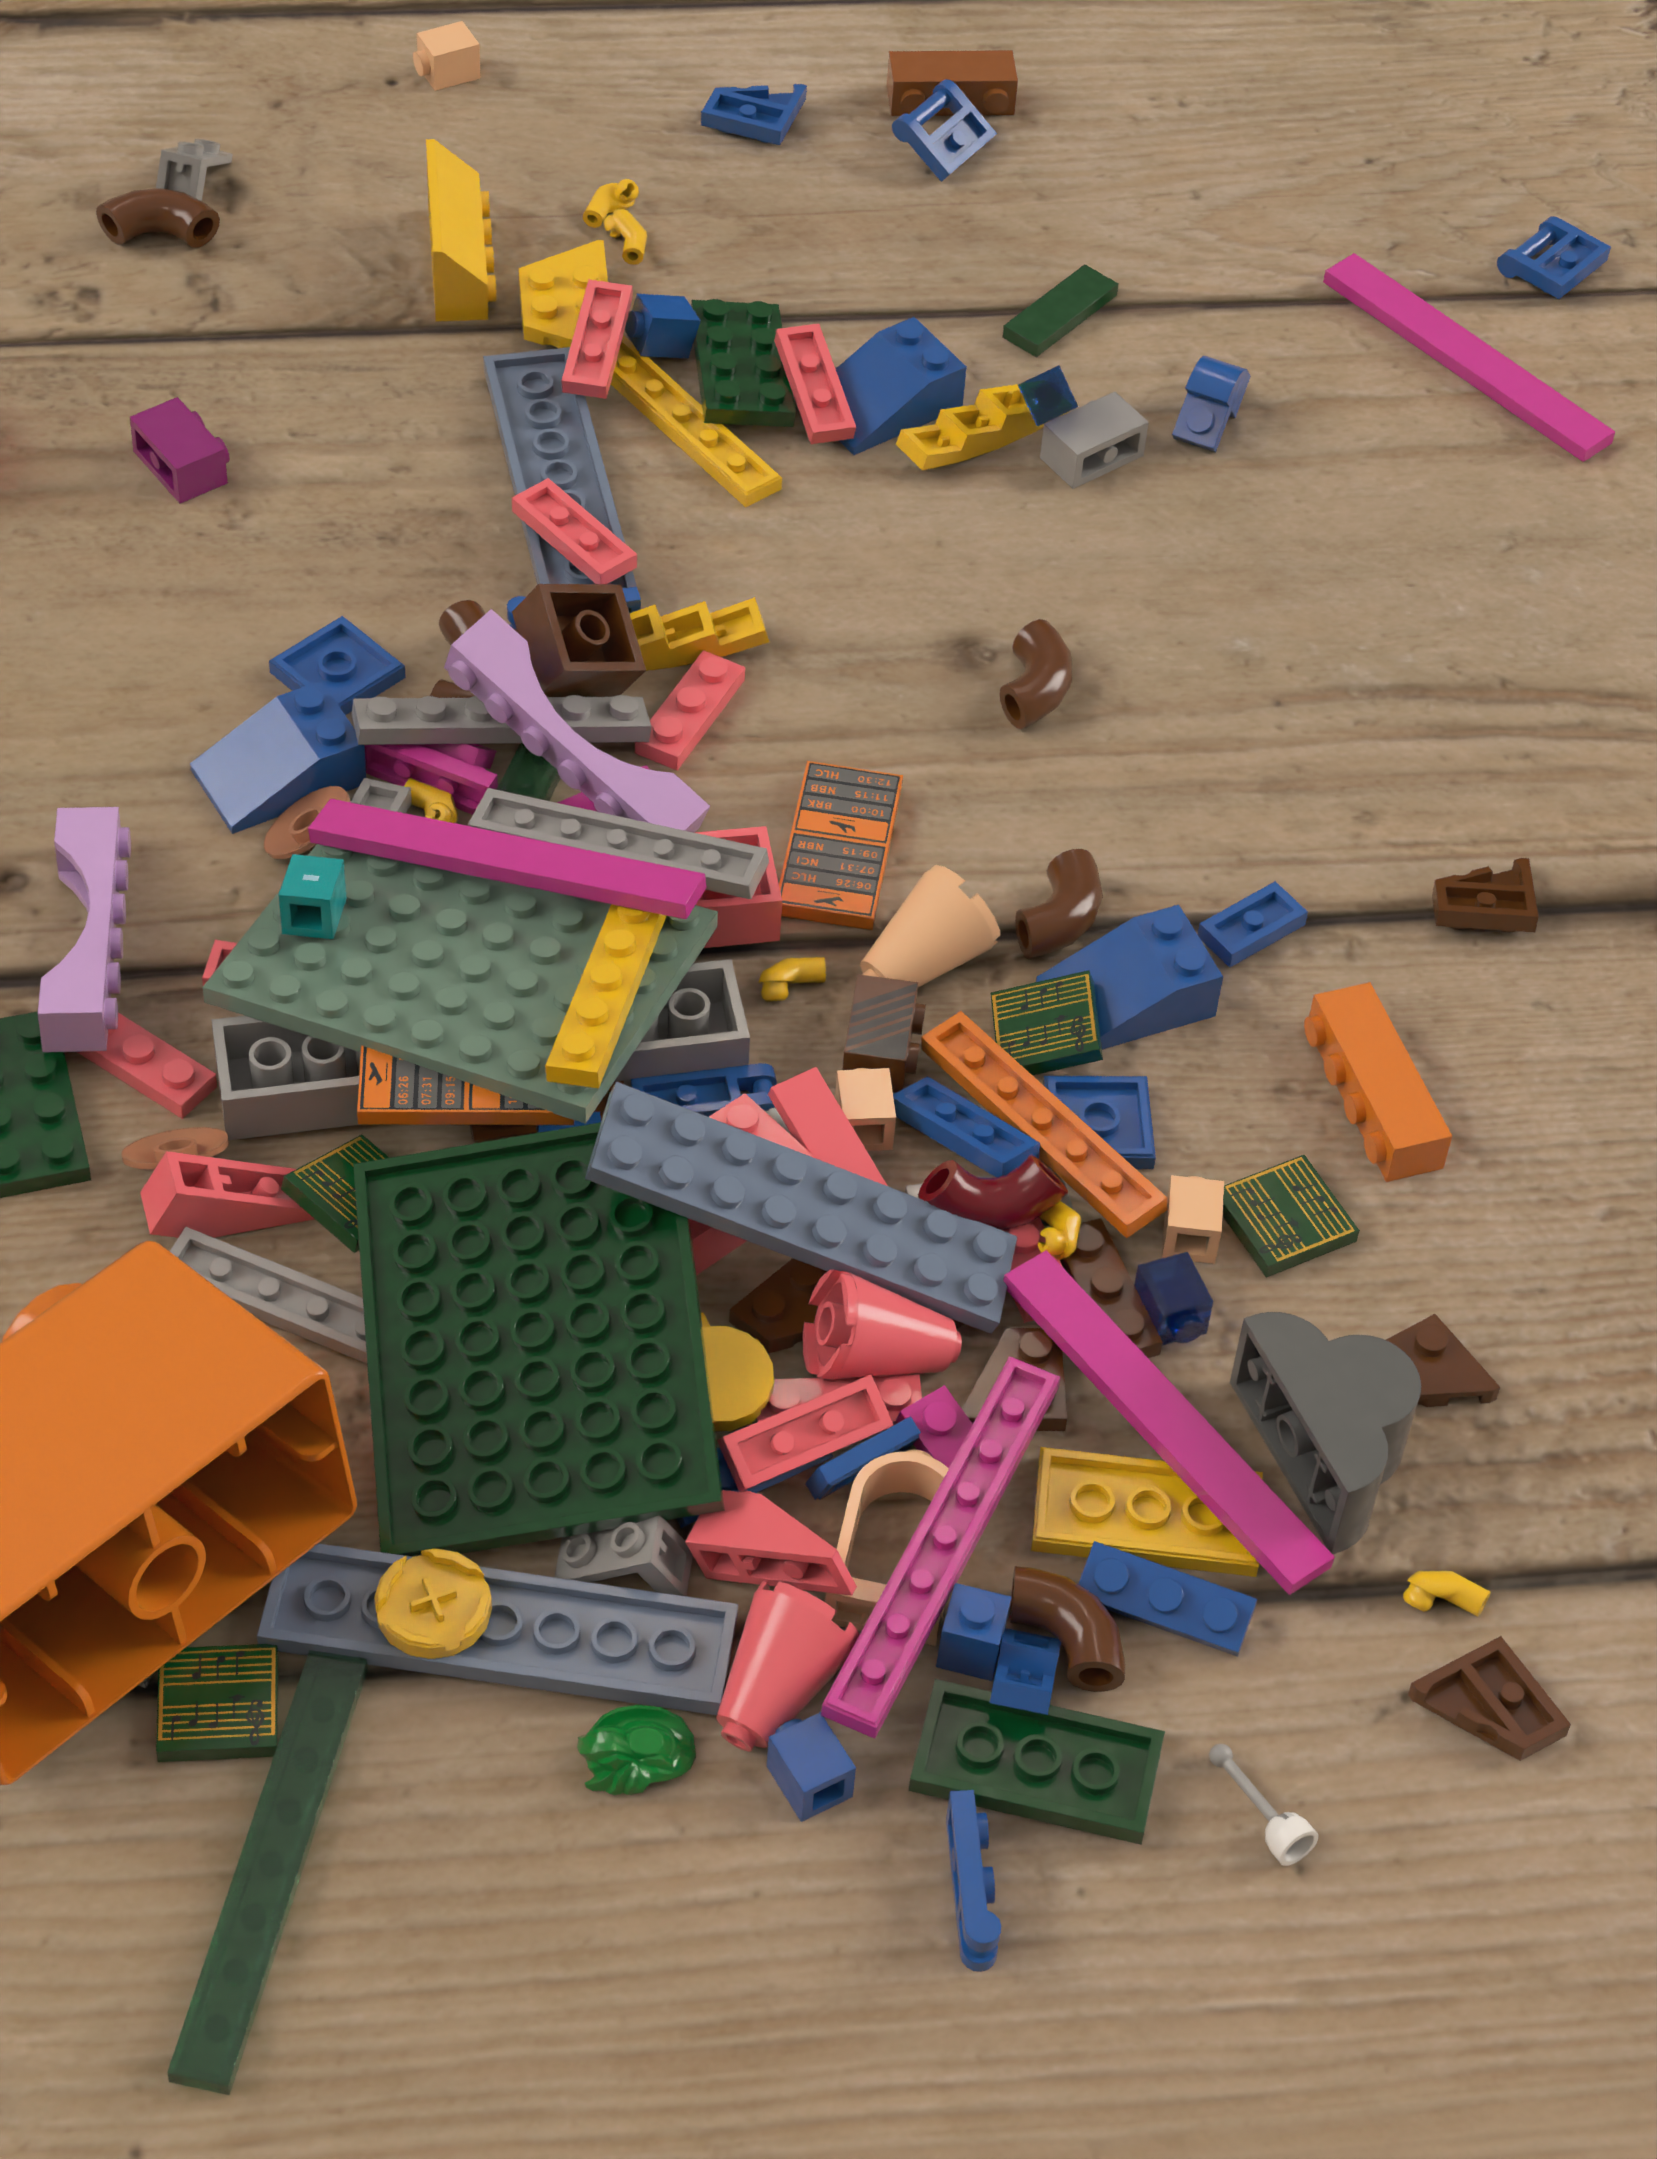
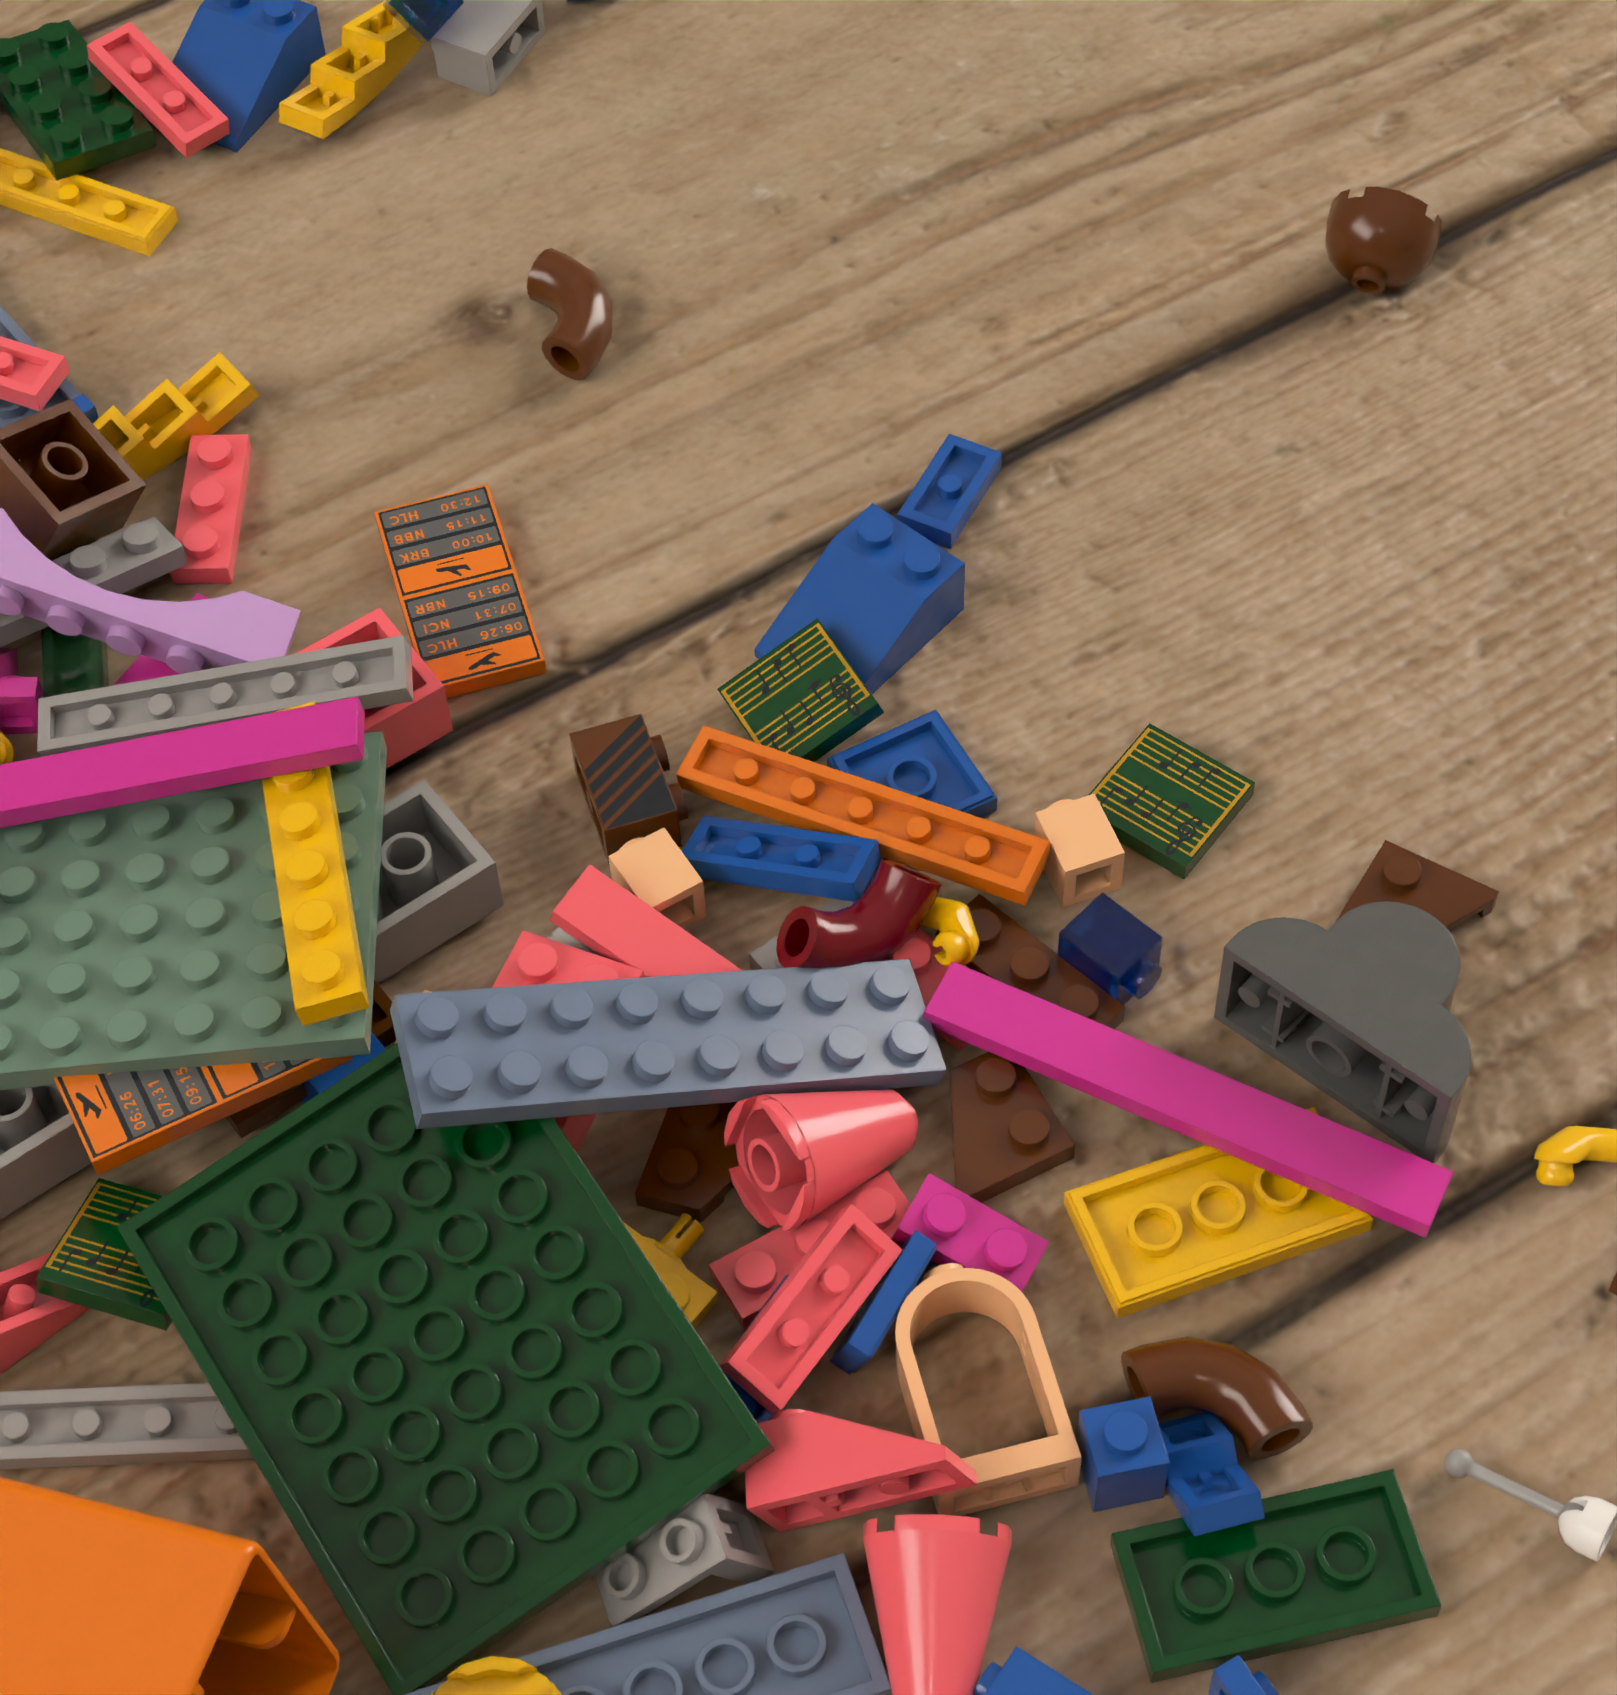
camera: 20 degrees left, 5 degrees up
blue plate [631,1063,777,1117] -> none
yellow tile [702,1326,774,1431] -> none
yellow arm [758,957,826,1001] -> none
dark pink tile [821,1356,1060,1739] -> none
light nougat cone [860,865,1000,988] -> none
reddish brown cylinder [1015,849,1103,959] -> none
blue plate [1079,1541,1257,1657] -> none
orange brick [1304,982,1452,1182] -> none
reddish brown wing [1432,858,1539,933] -> none

